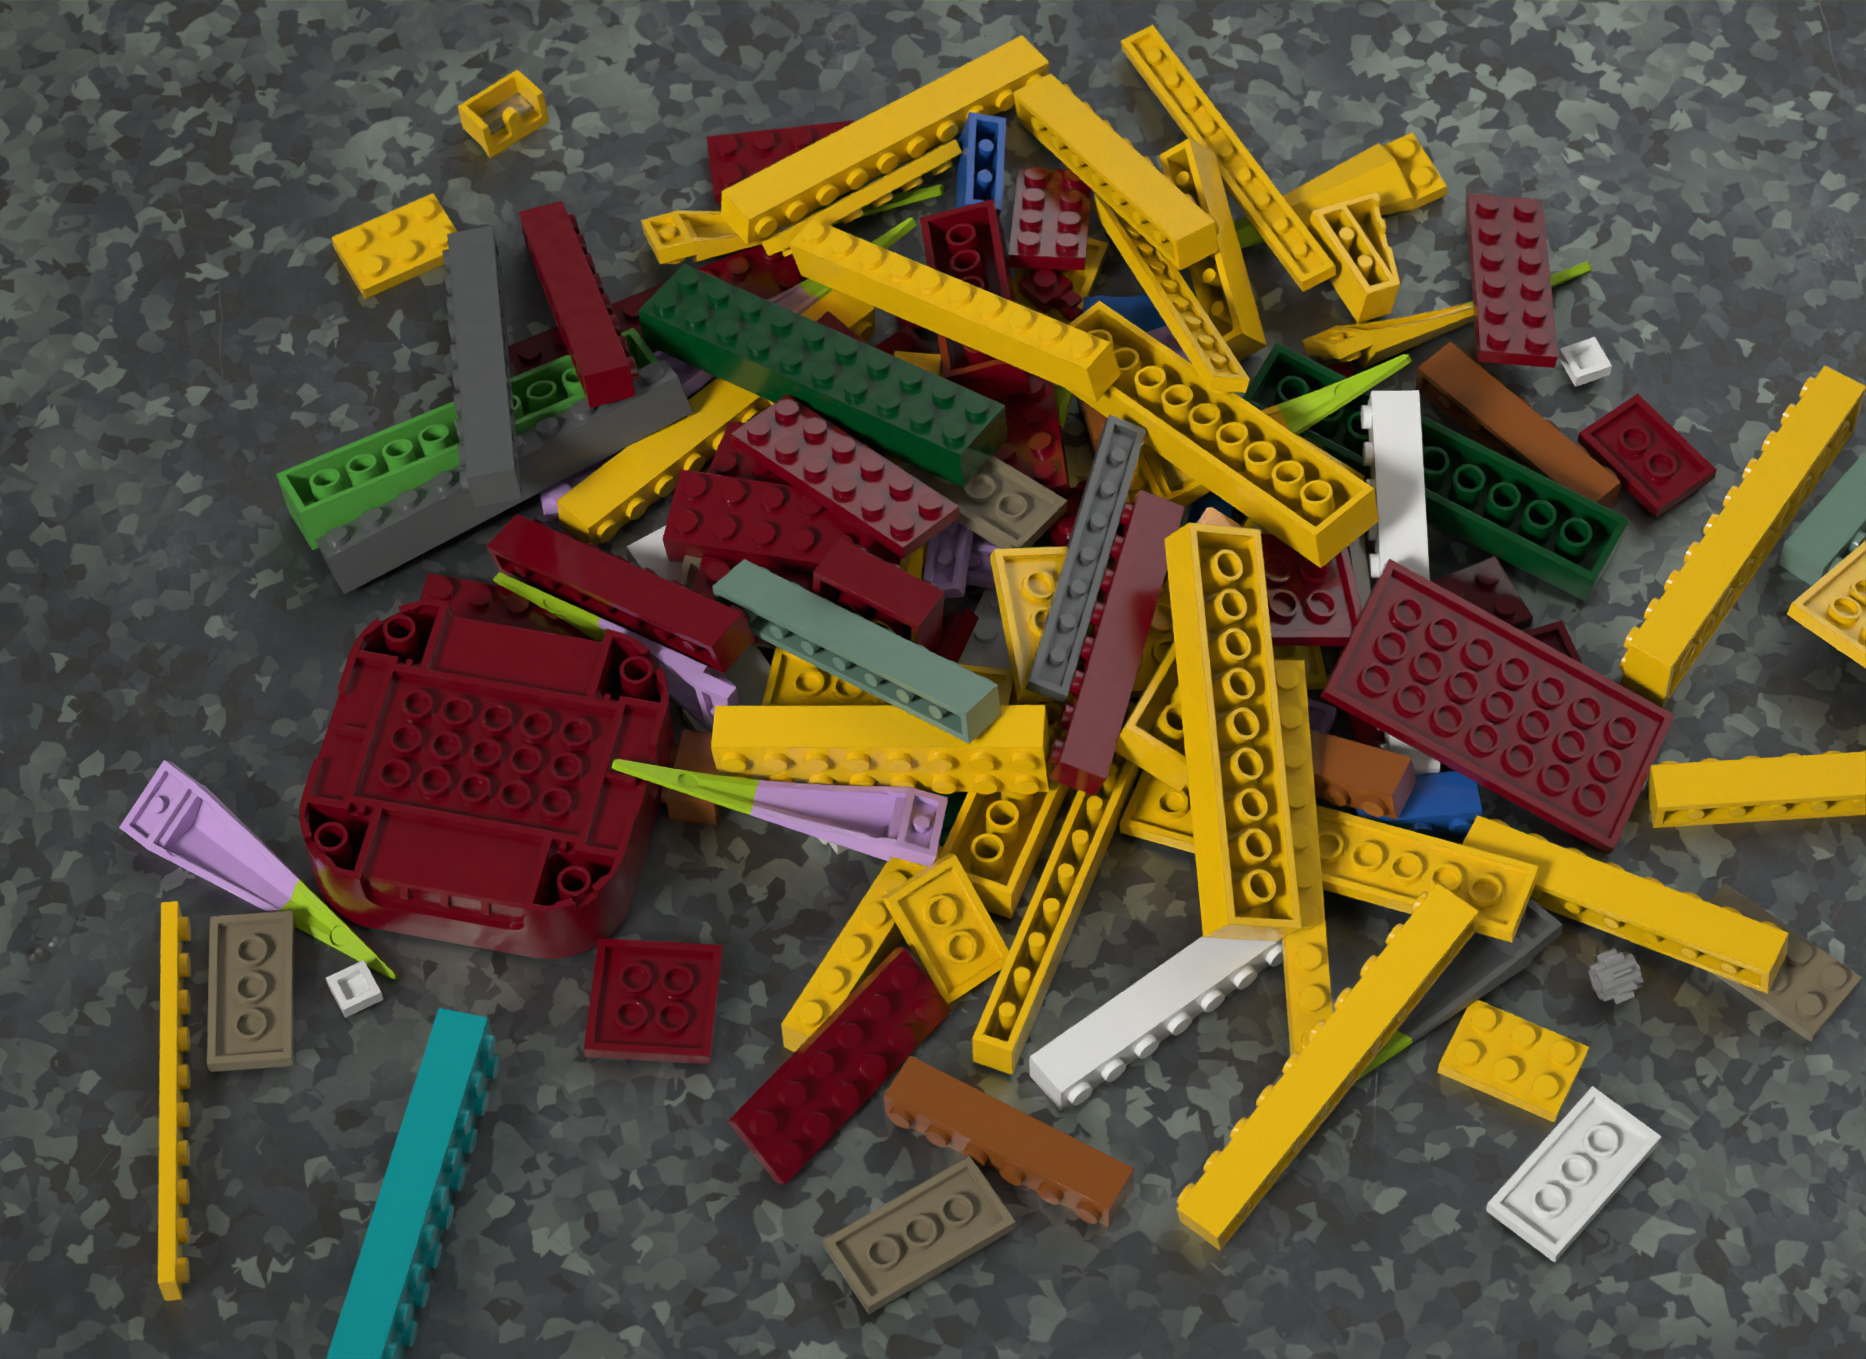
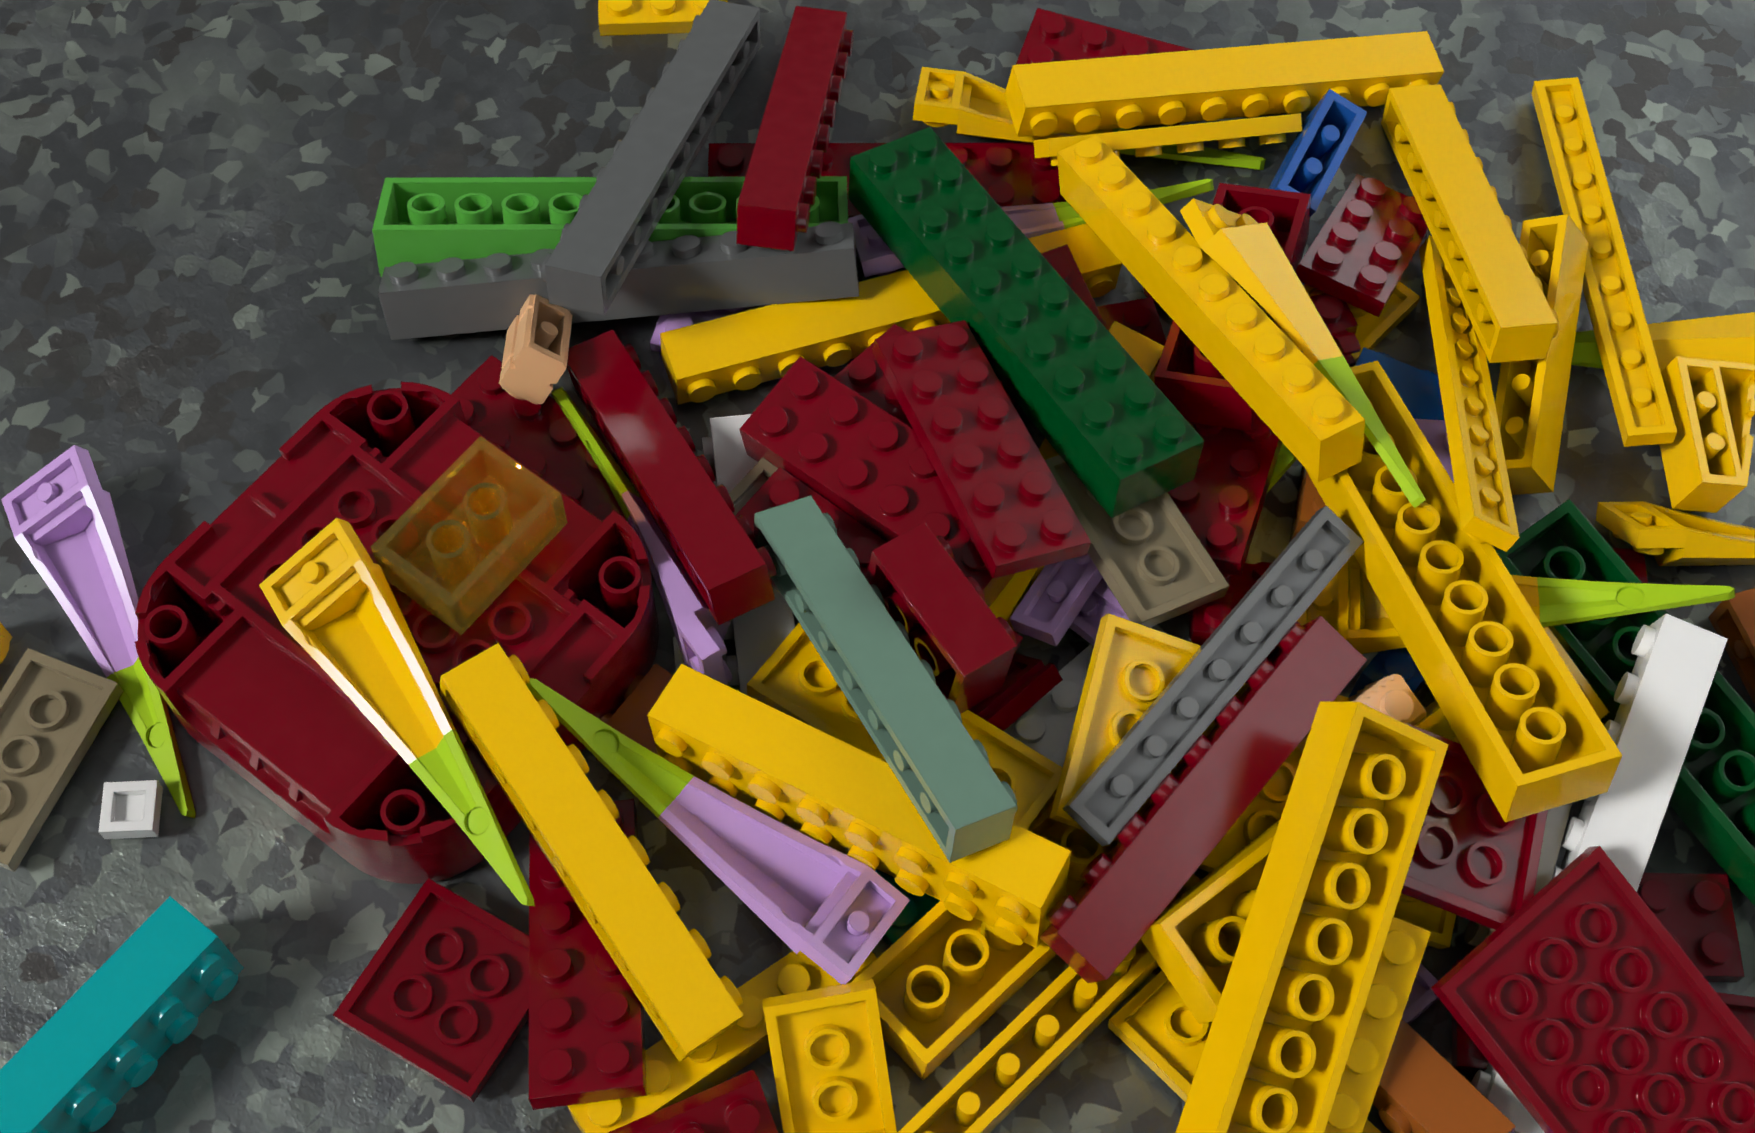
camera: 20 degrees right, 5 degrees up
none -> yellow plate [259,518,535,906]
none -> clear yellow brick [371,436,567,635]
none -> yellow brick [439,643,743,1062]
none -> light nougat brick [499,294,572,405]
none -> dark red plate [529,798,647,1110]
none -> yellow plate [1180,198,1426,508]

